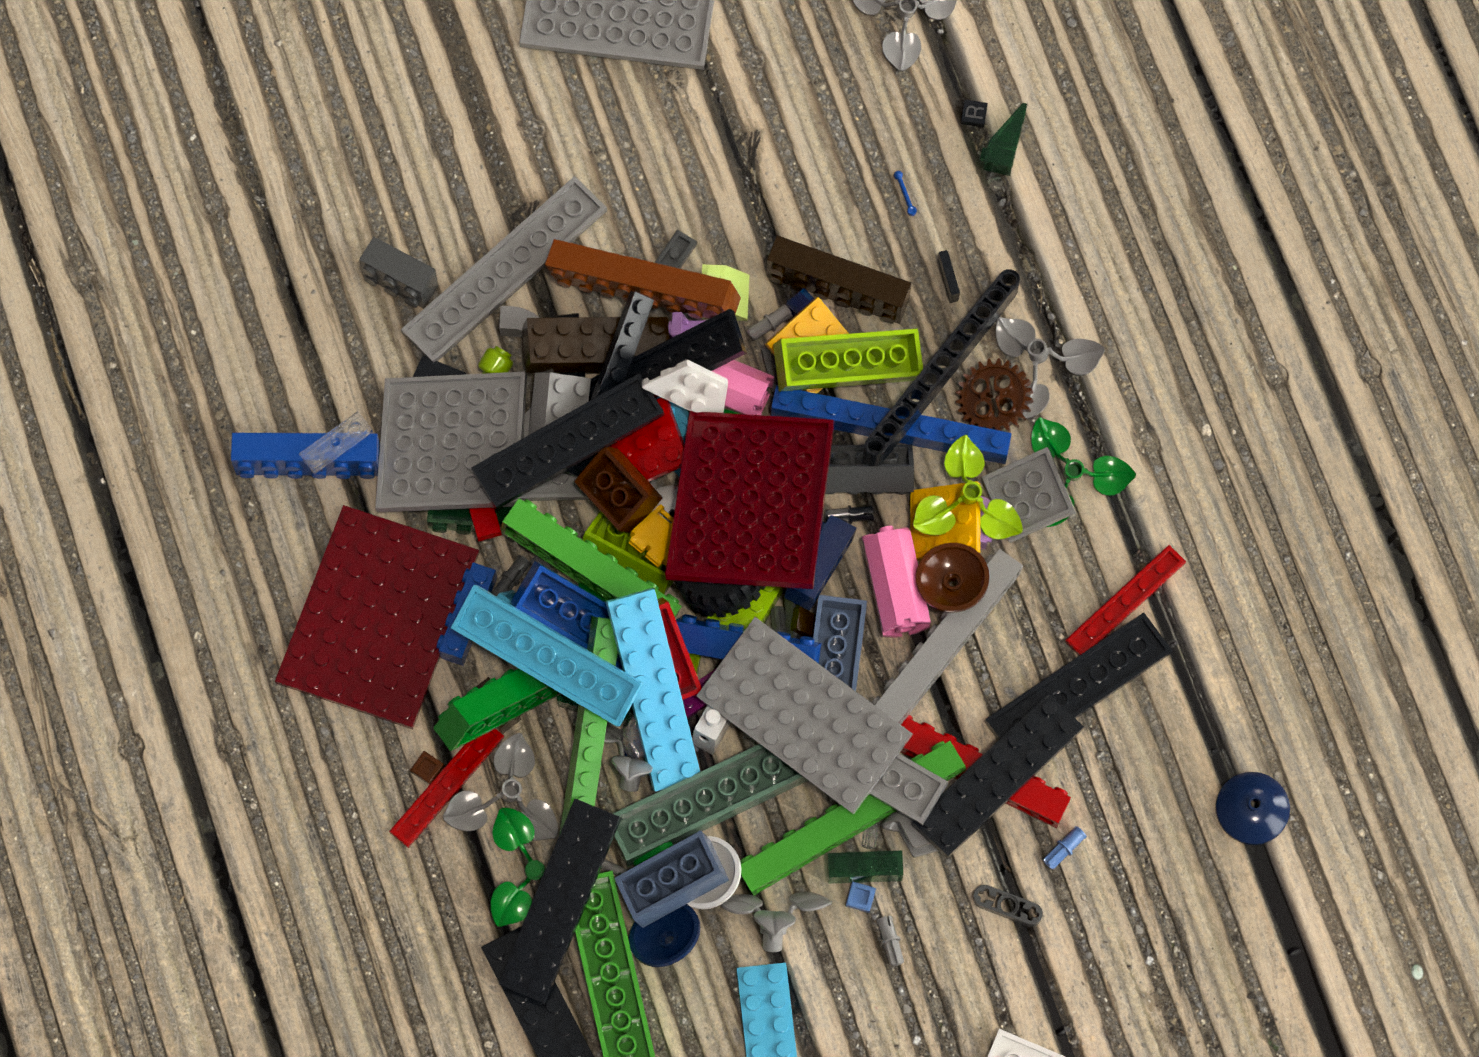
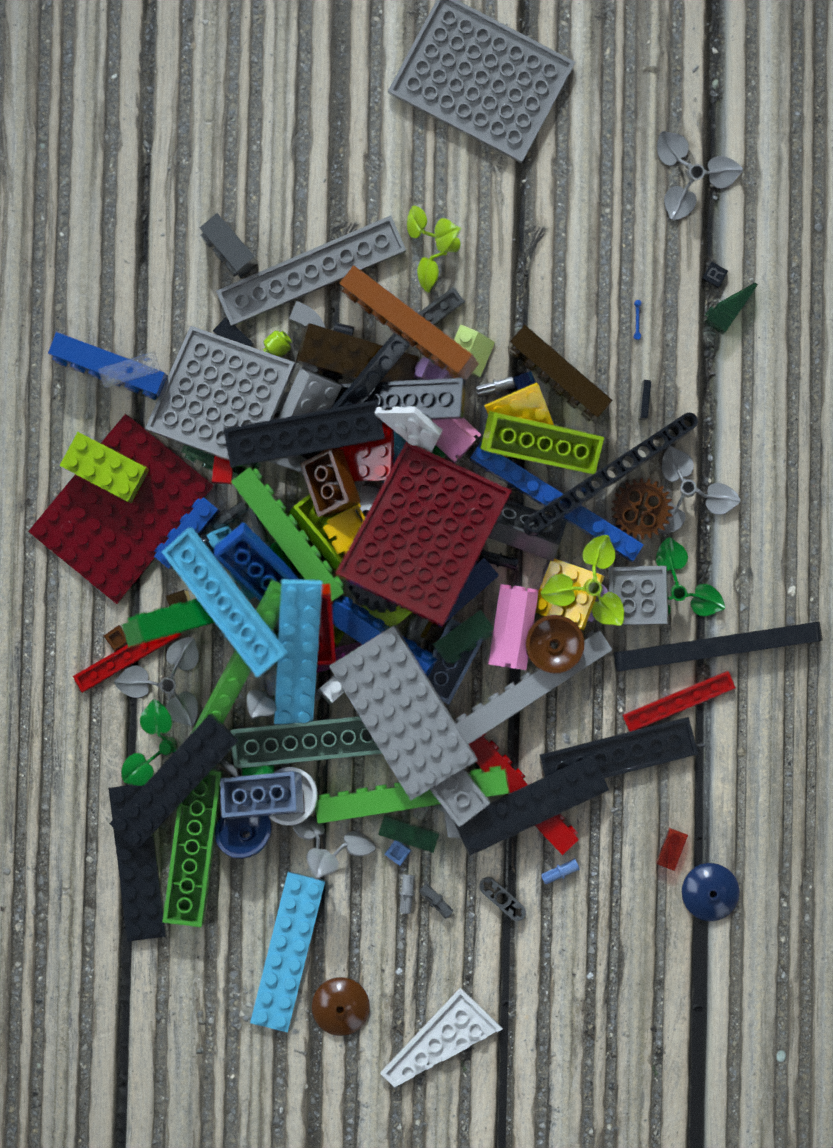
camera: 20 degrees right, 15 degrees up
none -> lime brick [59,431,149,503]
none -> lime plant [407,206,461,293]
none -> dark grey pin [419,883,454,919]
none -> clear green brick [433,610,494,664]
none -> black beam [613,621,823,672]
none -> clear red plate [656,827,688,871]

